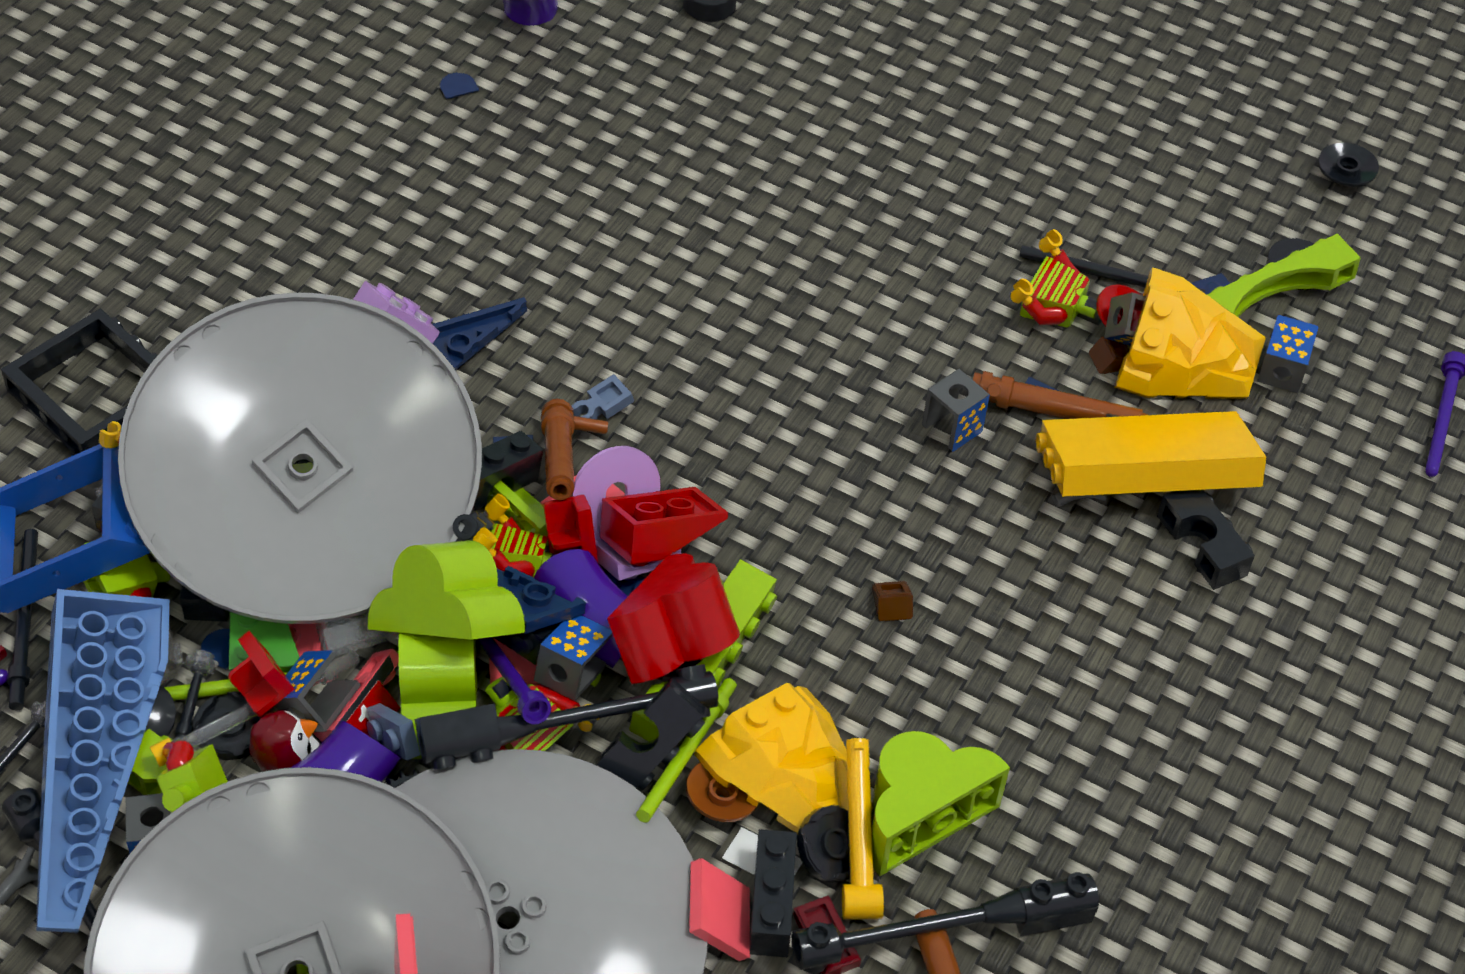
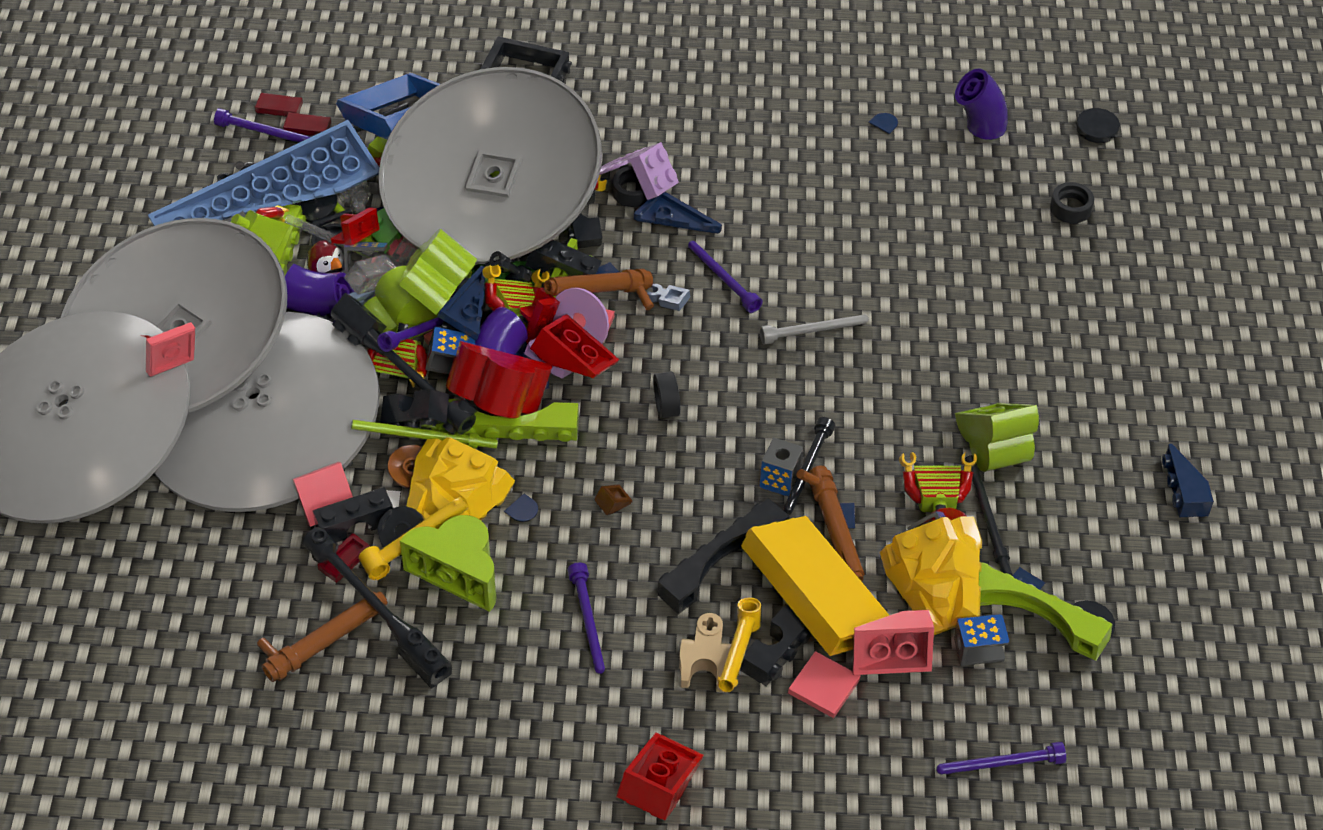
camera: 65 degrees right, 0 degrees up
black dish [1318,143,1379,187] -> none
none -> clear brick [344,255,396,295]
none -> dark blue piece [504,493,538,522]
none -> dark purple piece [567,562,605,674]
none -> red slope [616,732,704,820]
none -> black tyre [653,371,681,419]
none -> black arch [658,498,789,615]
none -> tan piece [679,613,731,692]
none -> dark purple piece [688,241,763,313]
none -> yellow piece [717,597,761,692]
none -> light grey piece [760,315,869,345]
none -> black piece [784,417,836,514]
none -> coral tile [788,651,861,718]
none -> coral slope [853,610,934,675]
none -> lime brick [955,403,1039,472]
none -> dark blue slope [1162,444,1214,518]

